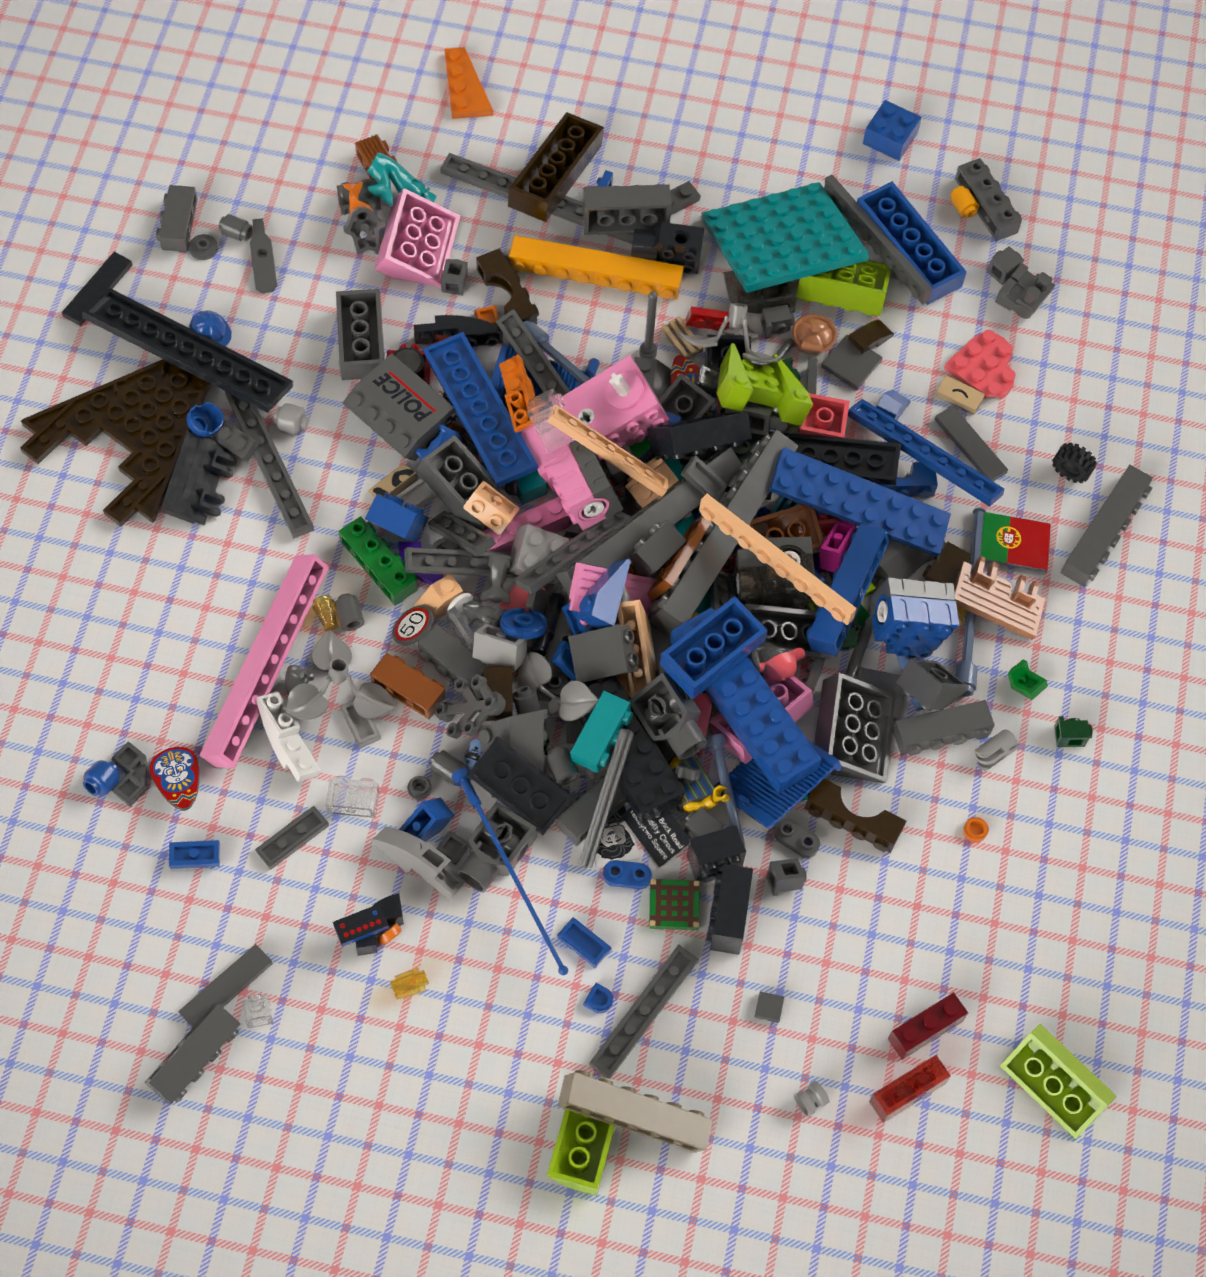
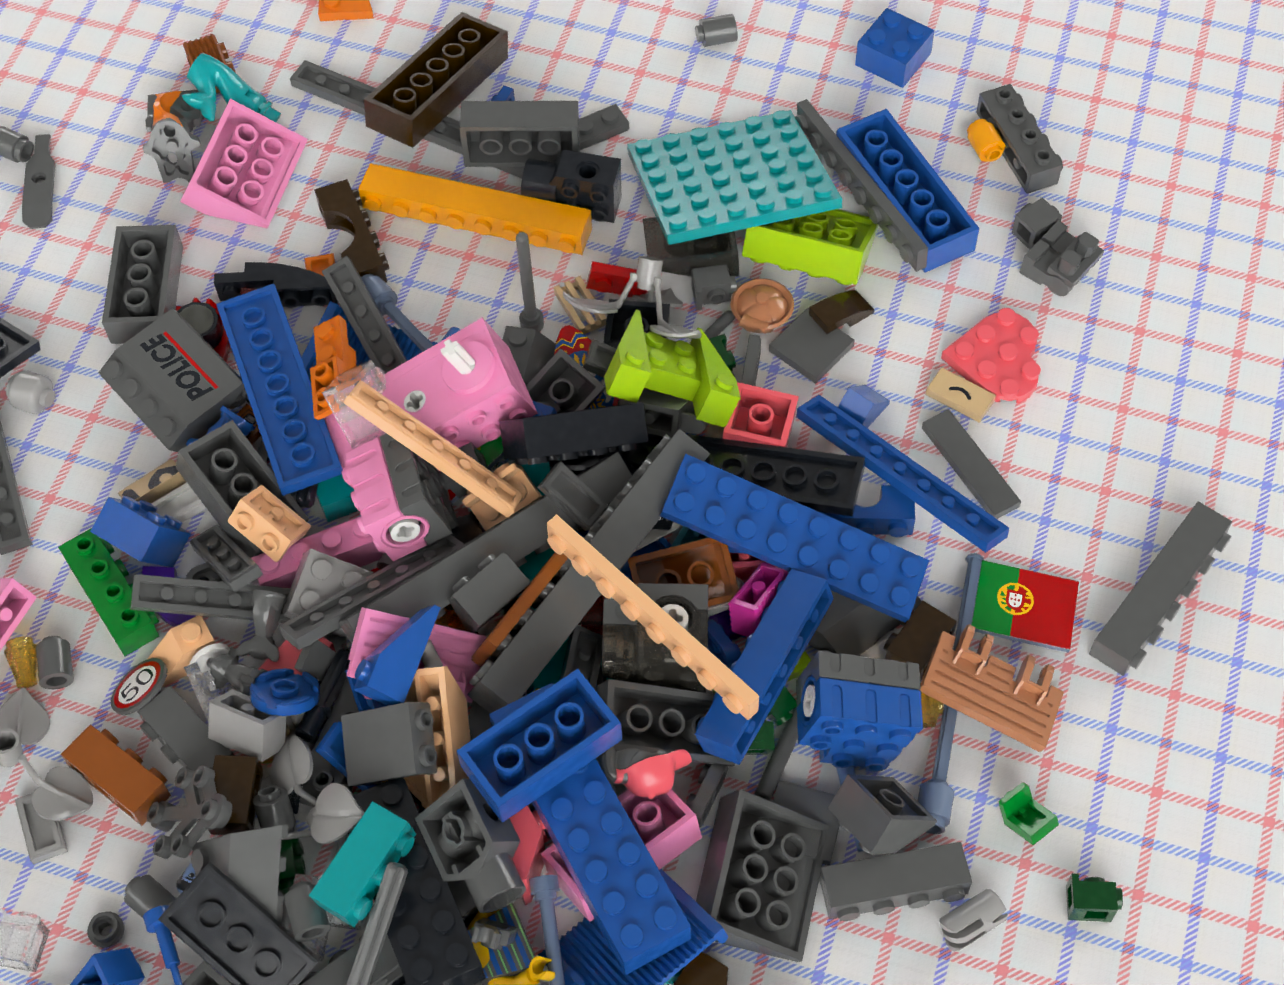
camera: 10 degrees right, 5 degrees down
dark grey brick [441,258,468,296] -> none
black tyre [1052,442,1097,483] -> none
none -> dark grey brick [695,14,738,47]

